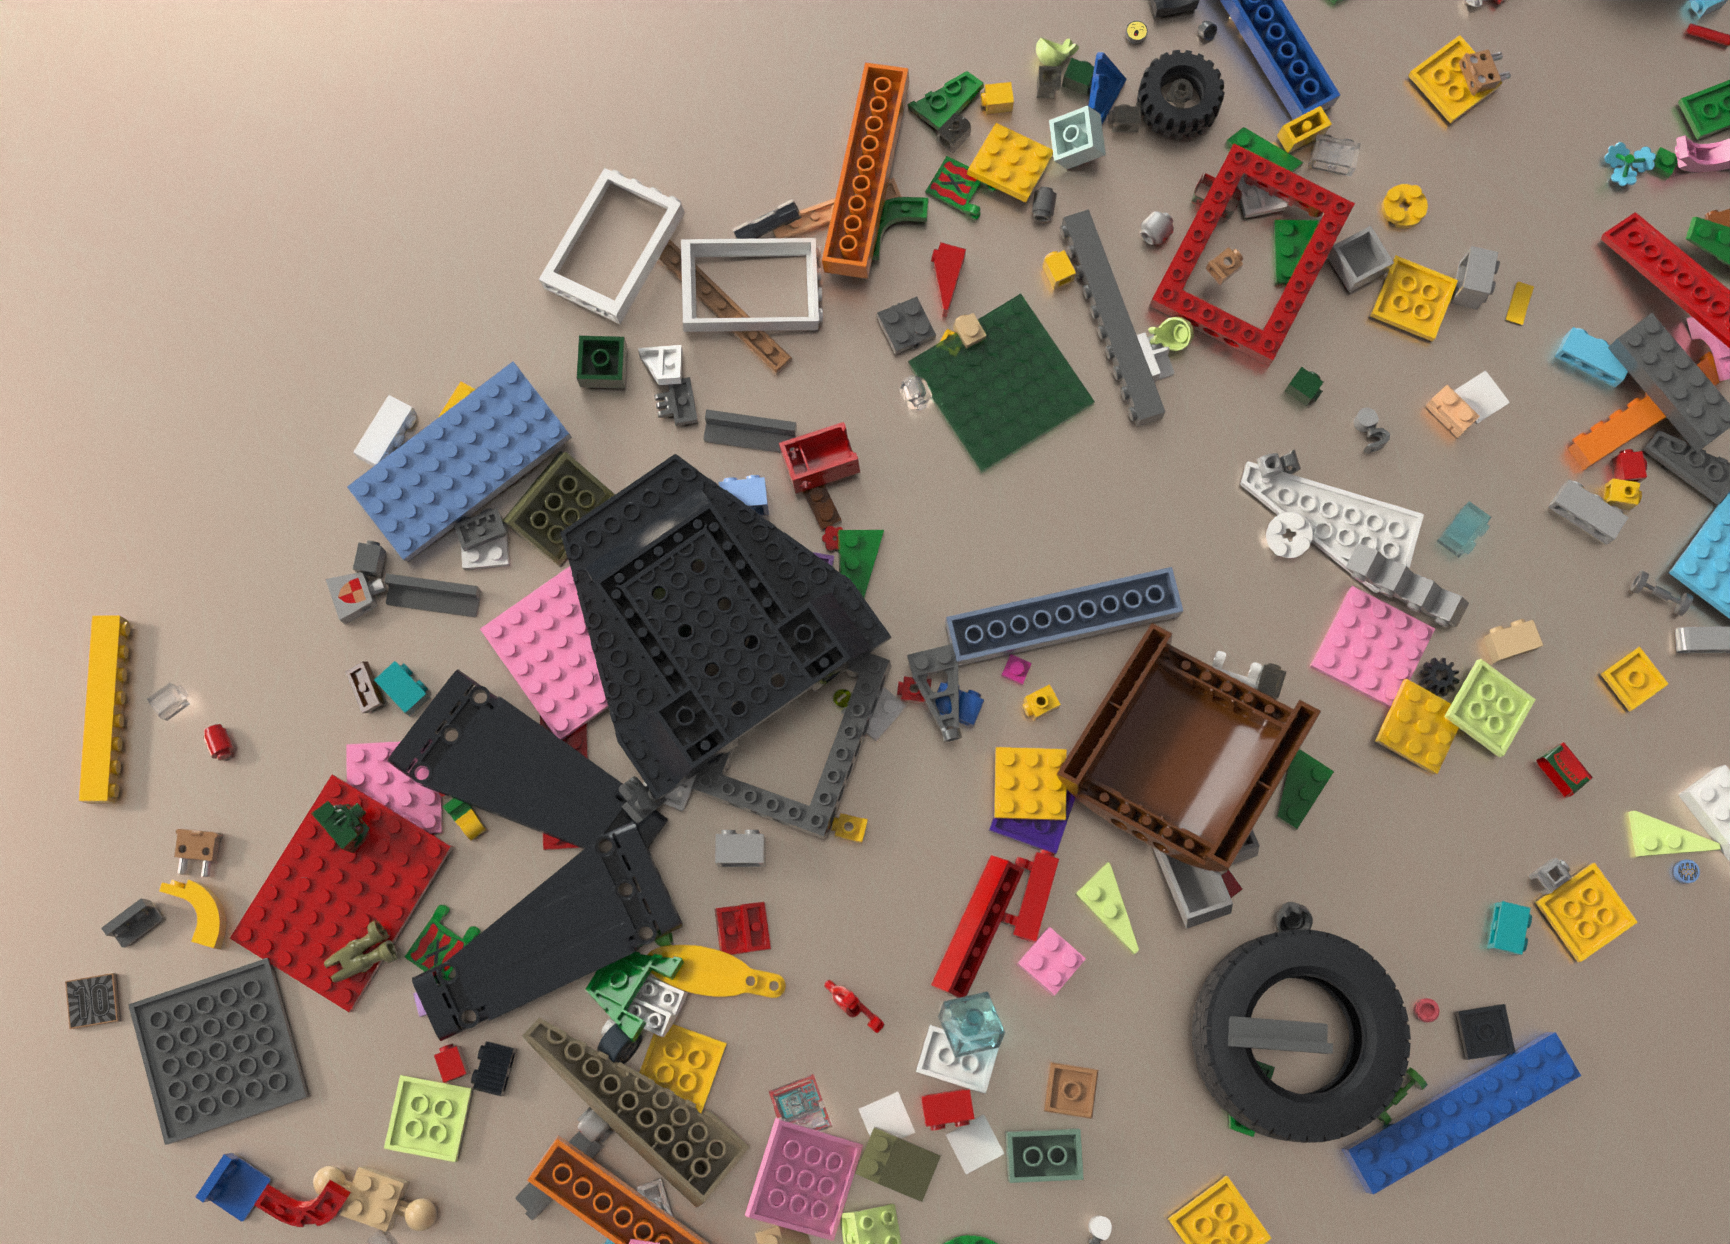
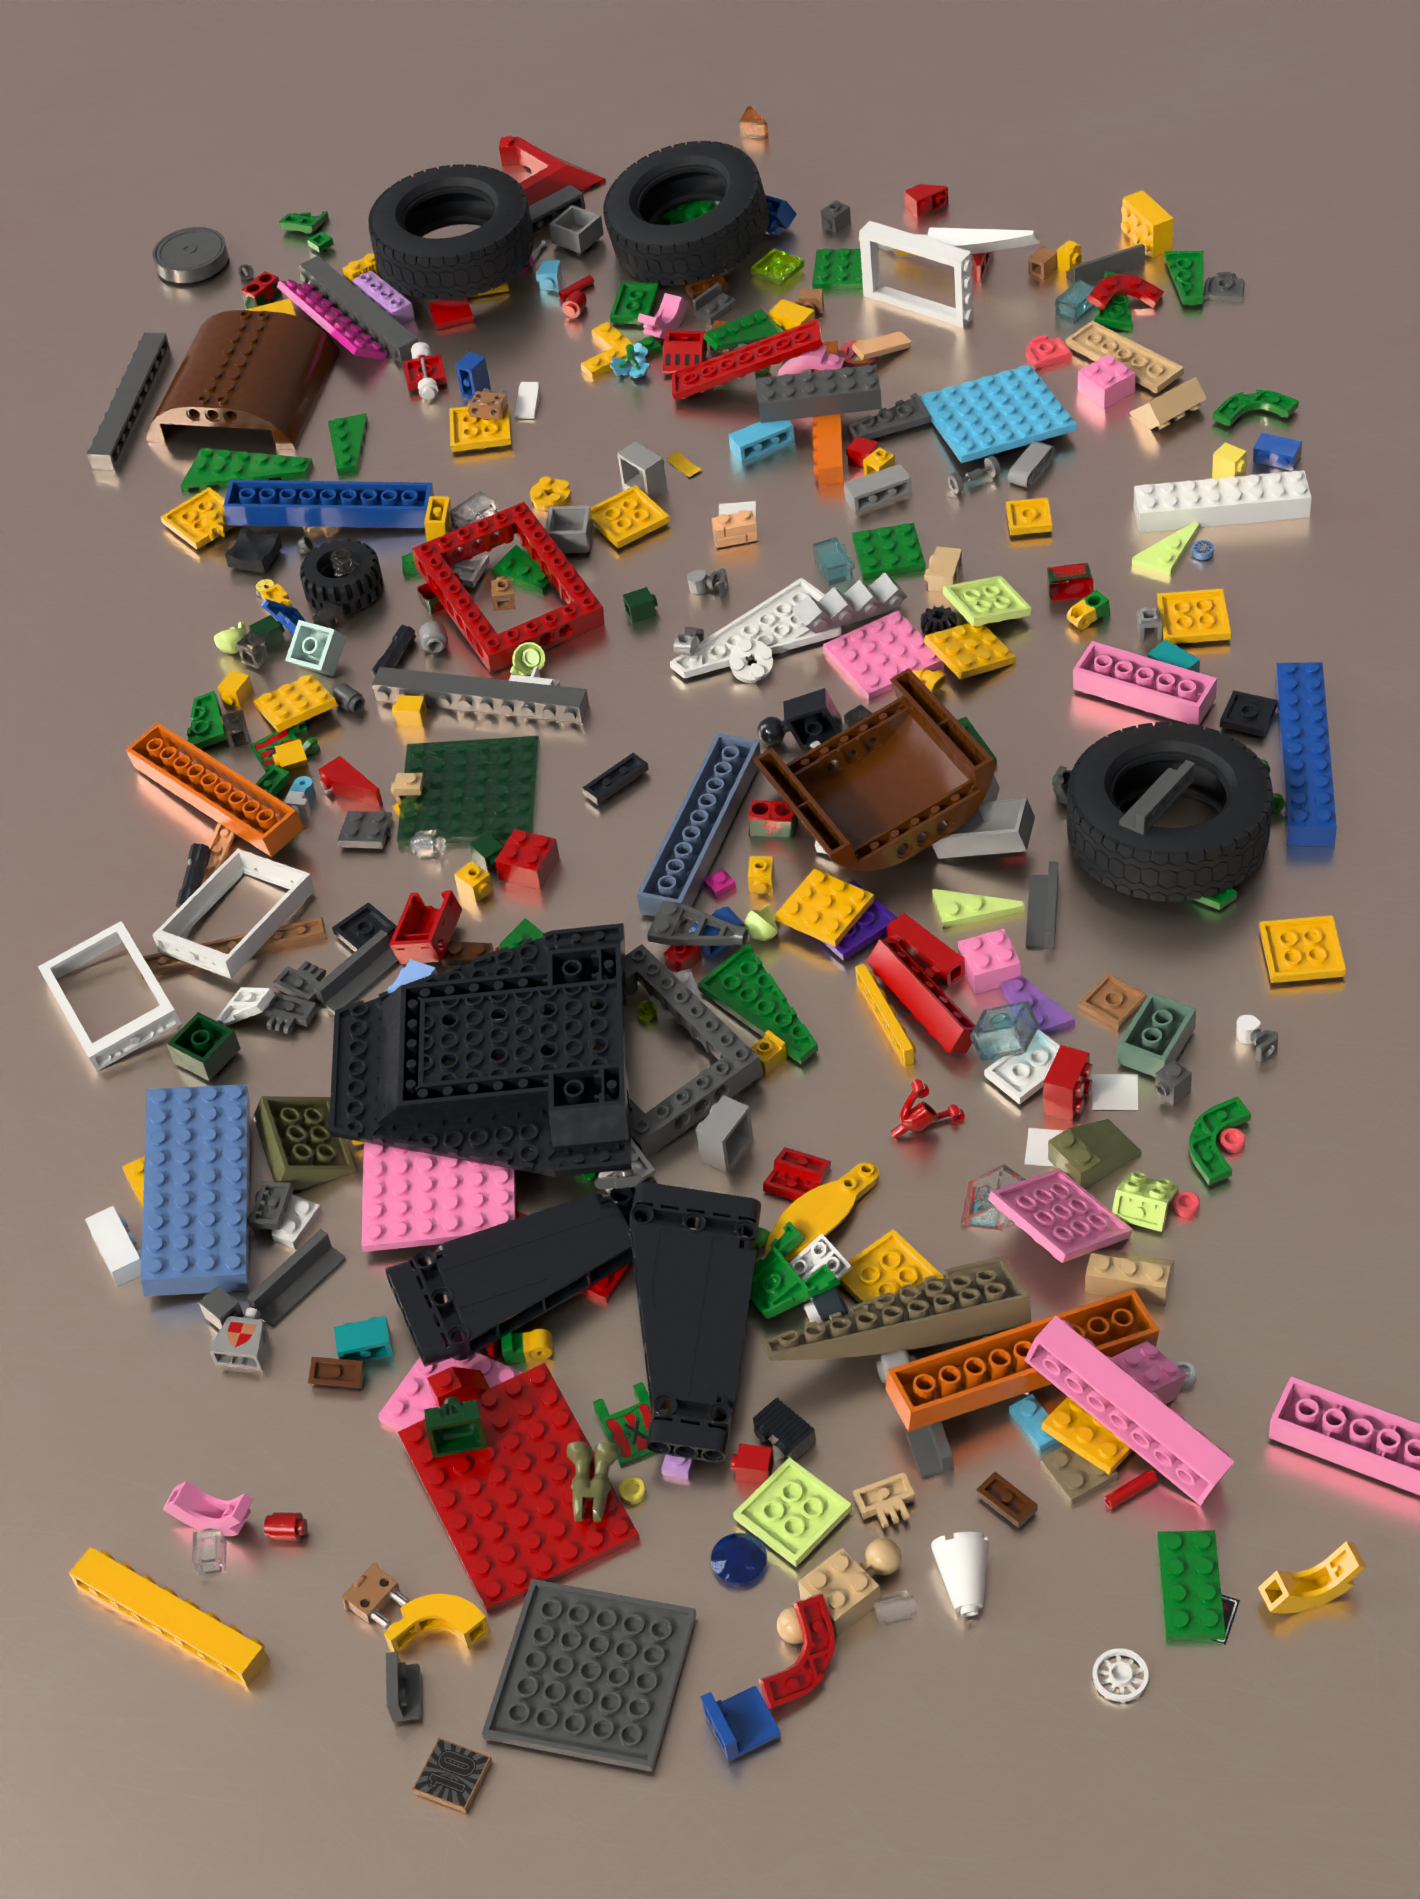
camera: 50 degrees left, 30 degrees down
none -> bright pink arch [163,1481,253,1536]
none -> yellow plate [260,583,293,607]
none -> yellow brick [272,739,308,771]
none -> dark grey hinge [273,961,326,1002]
none -> leg [284,776,316,819]
none -> black plate [332,902,397,952]
none -> black axle [372,625,417,677]
none -> red slope [427,1367,490,1407]
none -> yellow brick [454,861,493,903]
none -> blue brick [455,352,491,399]
none -> dark green brick [469,832,504,873]
none -> red brick [495,829,560,890]
none -> white slope [515,382,541,419]
none -> red brick [562,291,587,318]
none -> yellow plate [581,322,635,379]
none -> black plate [582,753,649,805]
none -> light yellow tile [618,1476,647,1505]
none -> red slope [663,330,708,374]
none -> green wing [697,943,818,1064]
none -> clear blue dish [711,1533,768,1587]
none -> yellowish green piece [745,904,779,942]
none -> red piece [748,800,798,838]
none -> black brick [757,688,843,750]
none -> green plate [852,523,926,580]
none -> tan hinge [853,1472,915,1528]
none -> yellow plate [855,964,916,1067]
none -> yellow arm [912,668,947,693]
none -> medium lavender wing [1000,976,1075,1037]
none -> dark grey panel [1026,861,1059,949]
none -> leg [1067,590,1111,630]
none -> bright pink brick [1073,641,1217,725]
none -> dark grey brick [1155,1059,1192,1106]

